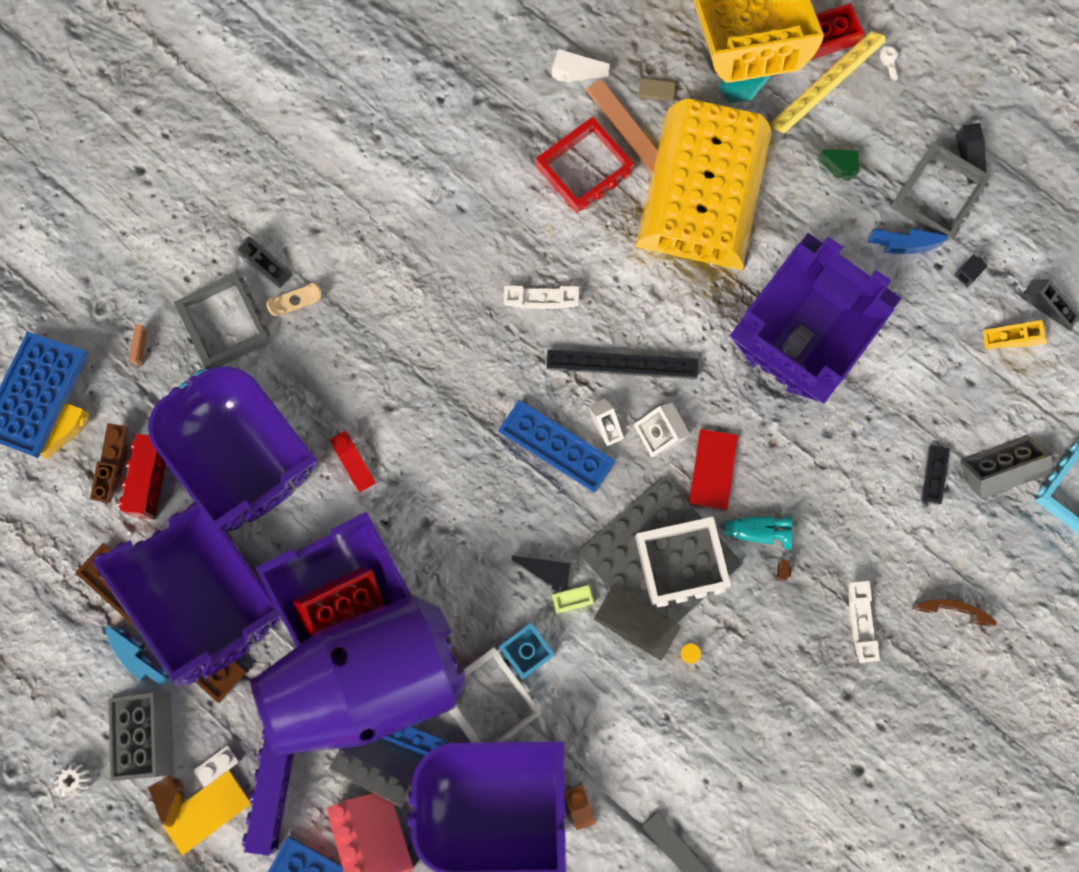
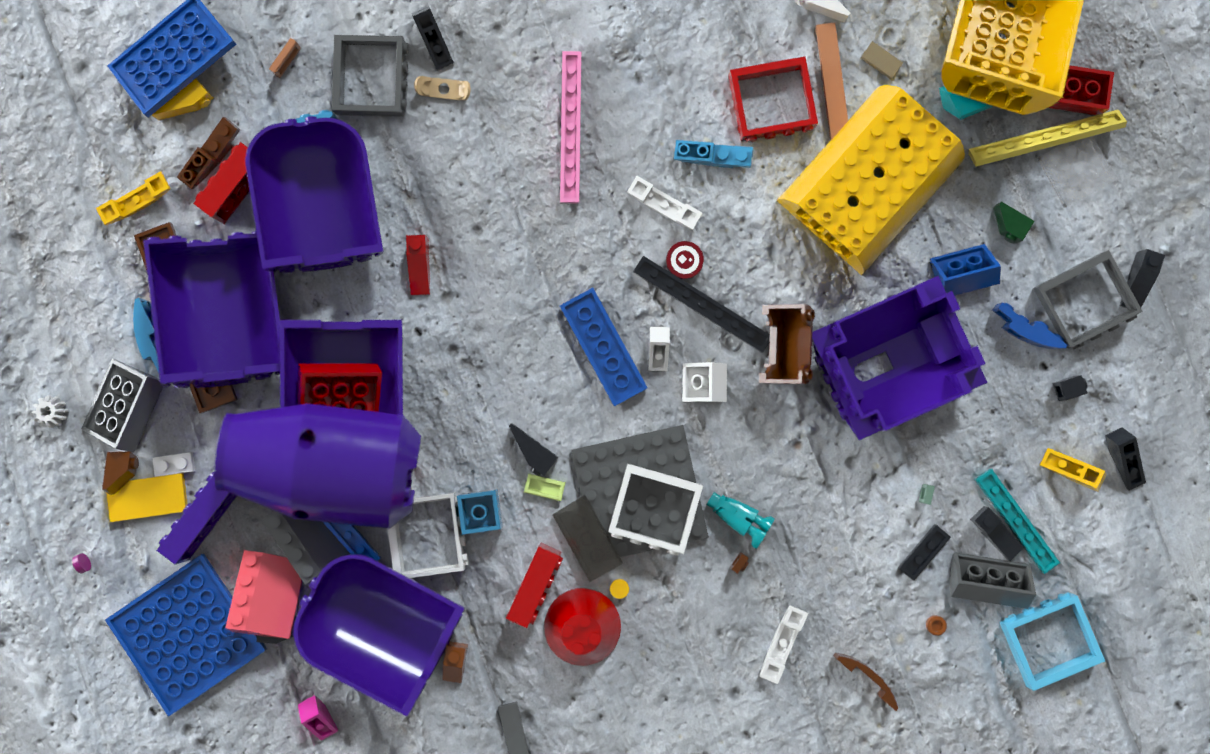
camera: 35 degrees right, 10 degrees up
red tile [689,429,738,511] -> none
white plate [880,46,898,81] -> none
none -> yellow slope [96,171,171,225]
none -> red brick [506,542,563,628]
none -> red cone [544,588,621,666]
none -> bright pink plate [560,51,581,203]
none -> dark red tile [666,241,704,279]
none -> dark azure slope [674,140,754,168]
none -> reddish brown windscreen [759,304,815,385]
none -> sand green tile [919,484,935,505]
none -> dark orange tile [926,615,947,636]
none -> blue slope [930,244,1001,296]
none -> black slope [970,506,1024,561]
none -> teal tile [974,468,1060,574]

